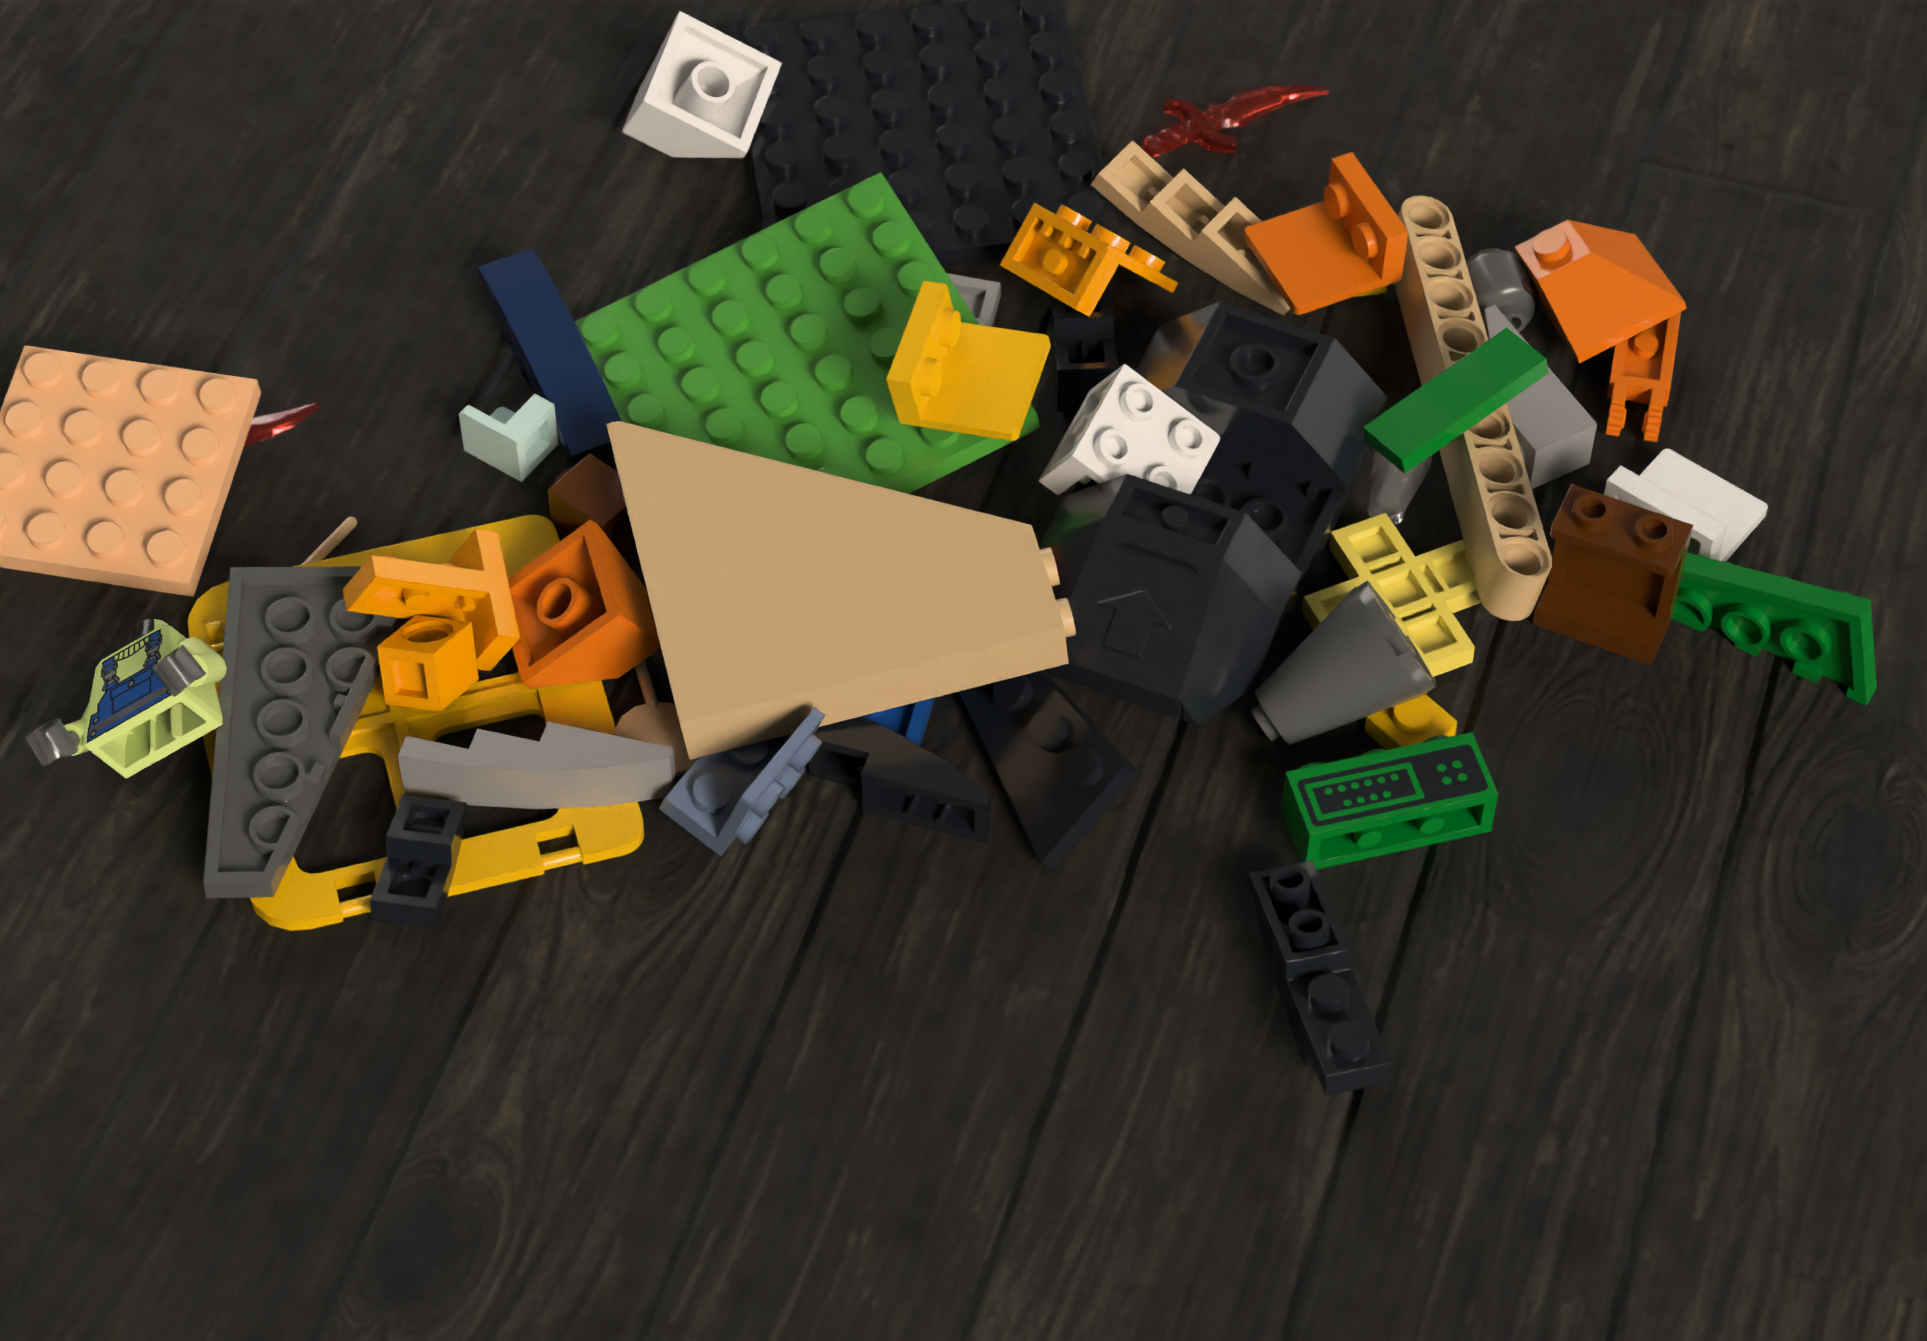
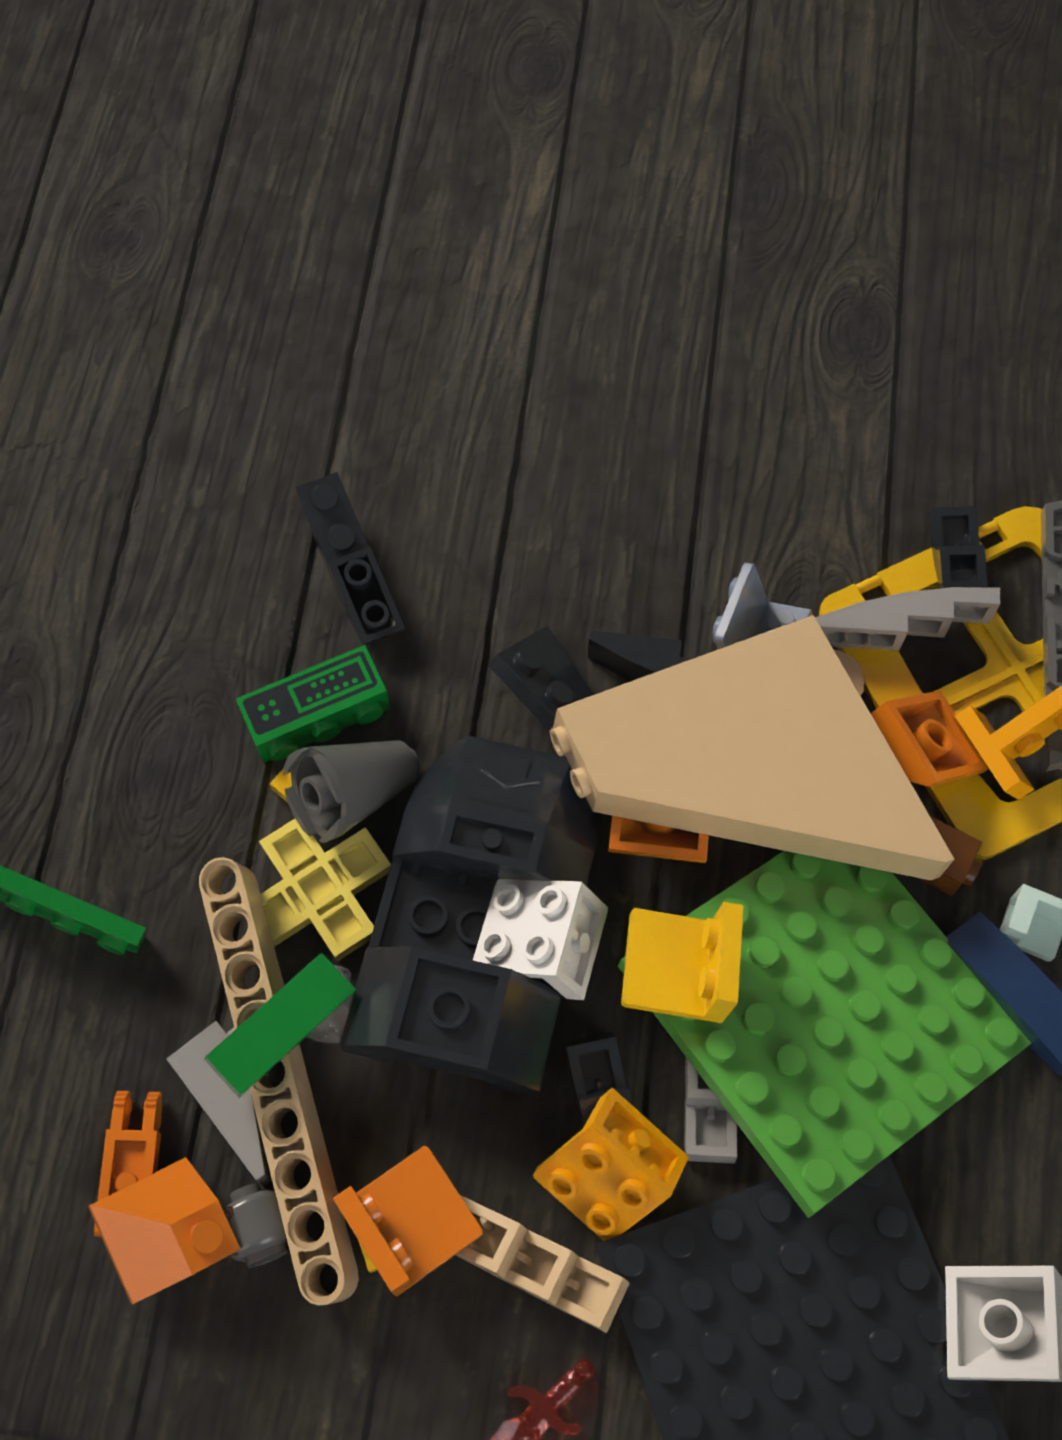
camera: 170 degrees right, 15 degrees up
light orange brick [377,615,479,712] -> none
reddish brown panel [1532,484,1693,665] -> none
white bracket [1604,449,1768,561] -> none

